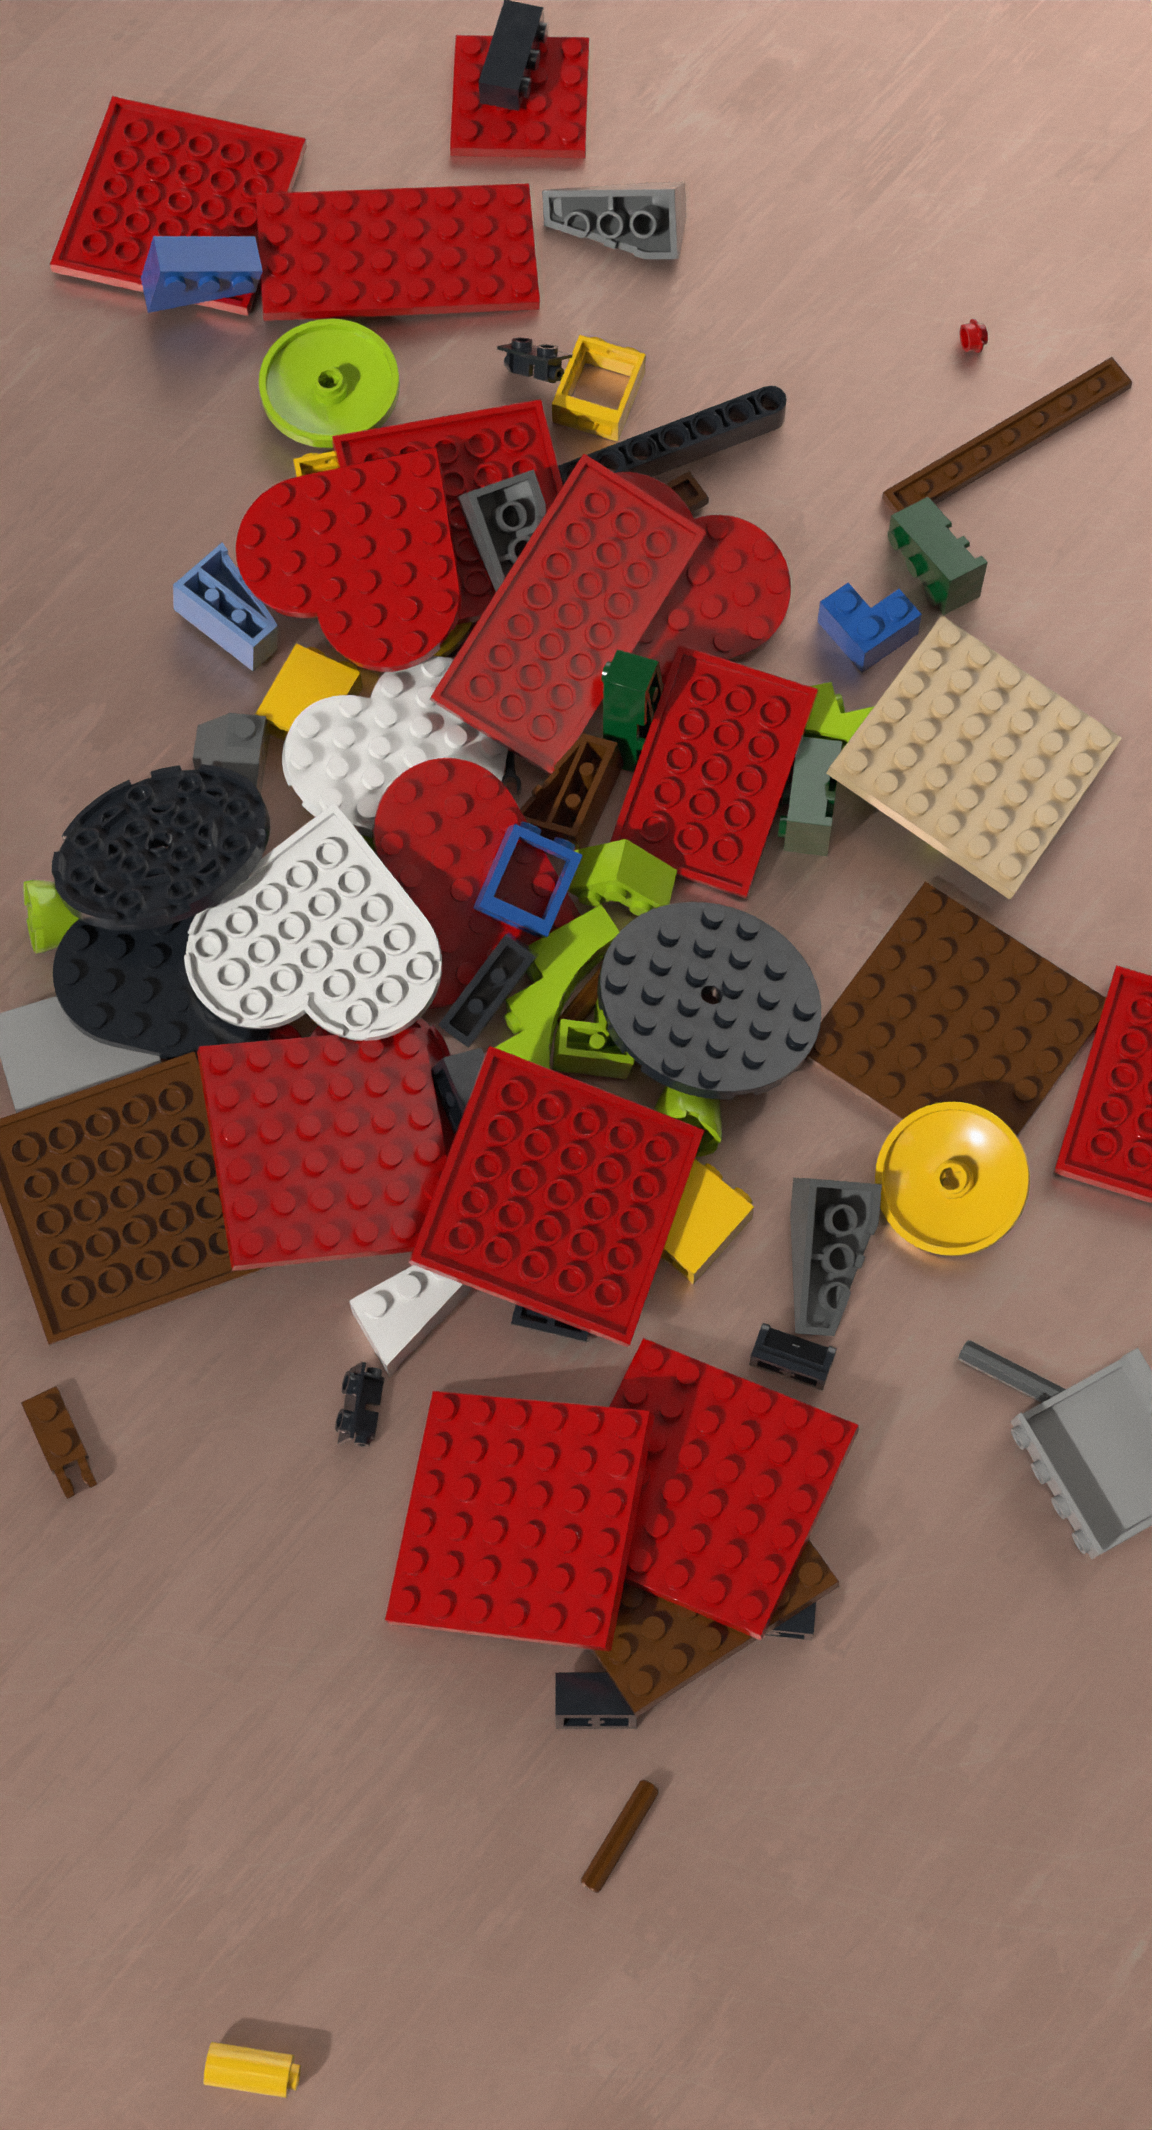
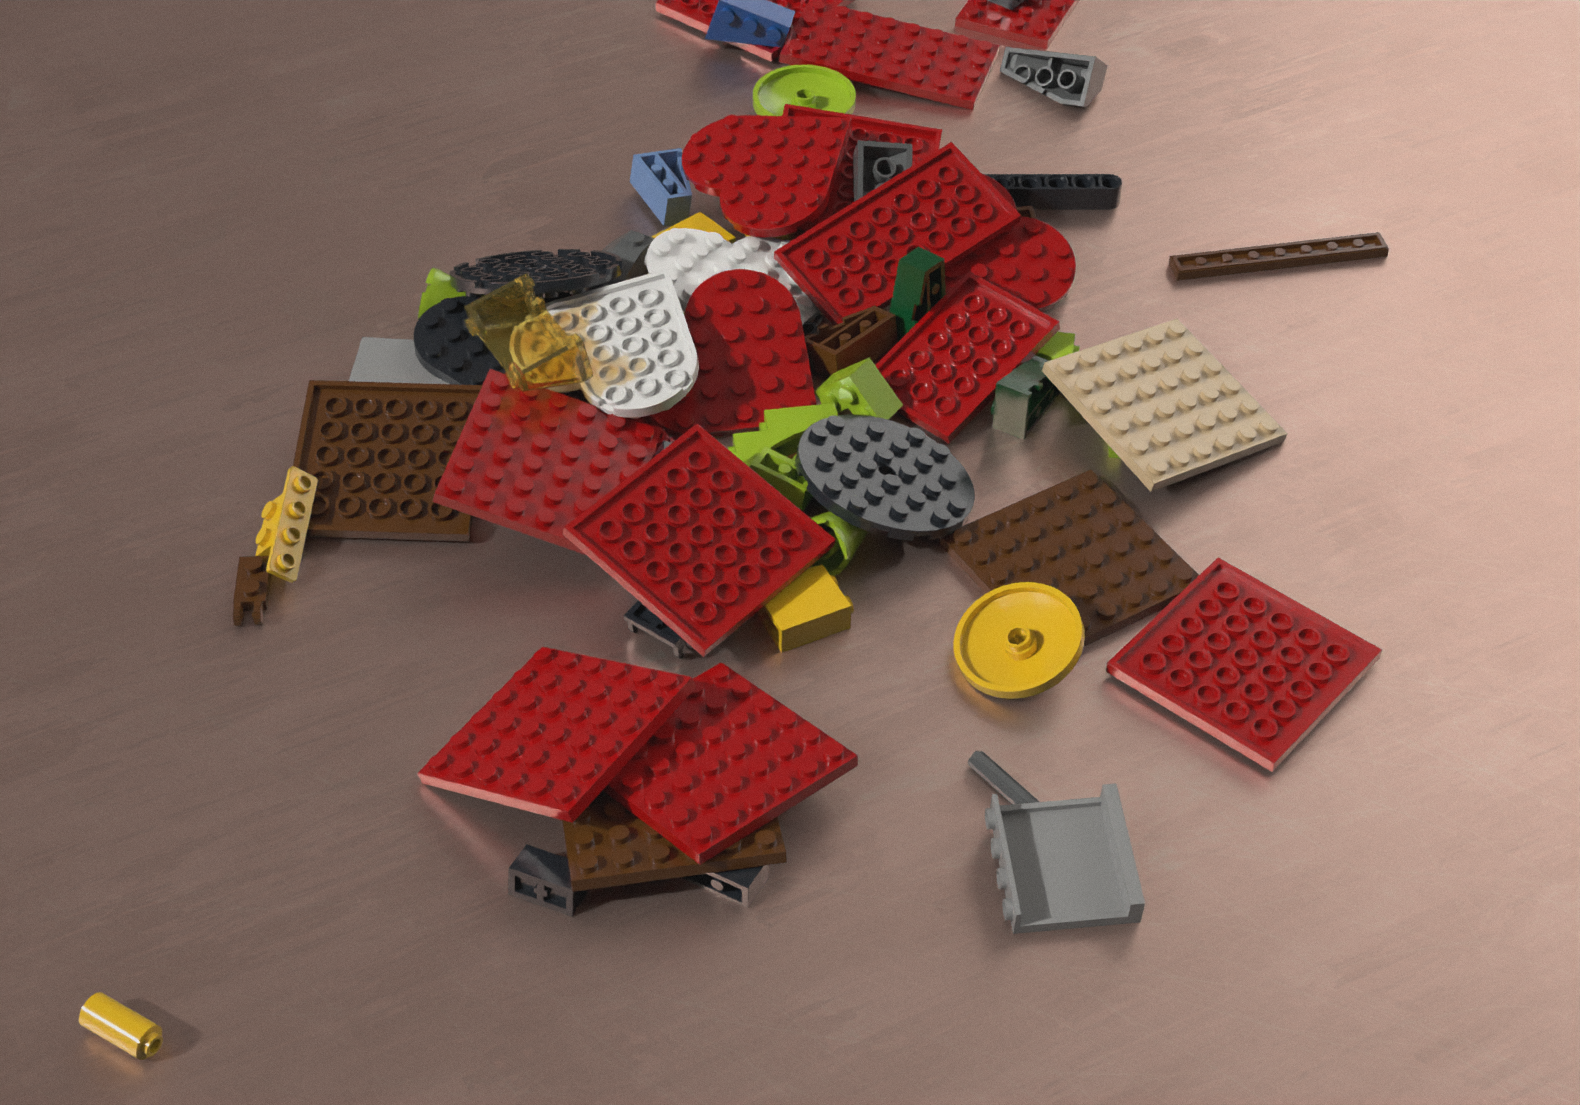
camera: 20 degrees right, 25 degrees down
black hinge [335,1362,385,1447] -> none
white wedge [349,1265,472,1378] -> none
black brick [438,932,540,1048] -> none
blue window [473,821,583,939] -> none
black hinge [497,338,572,383] -> none
yellow window [552,335,646,442] -> none
reddish brown axle [581,1779,659,1893] -> none
black hinge [749,1323,837,1391] -> none
dark grey wedge [790,1178,882,1336] -> none
blue brick [817,582,922,673] -> none
dark green wedge [887,497,988,615] -> none
red plate [960,318,988,353] -> none
none -> yellow bracket [256,466,318,583]
none -> clear yellow windscreen [464,273,594,391]

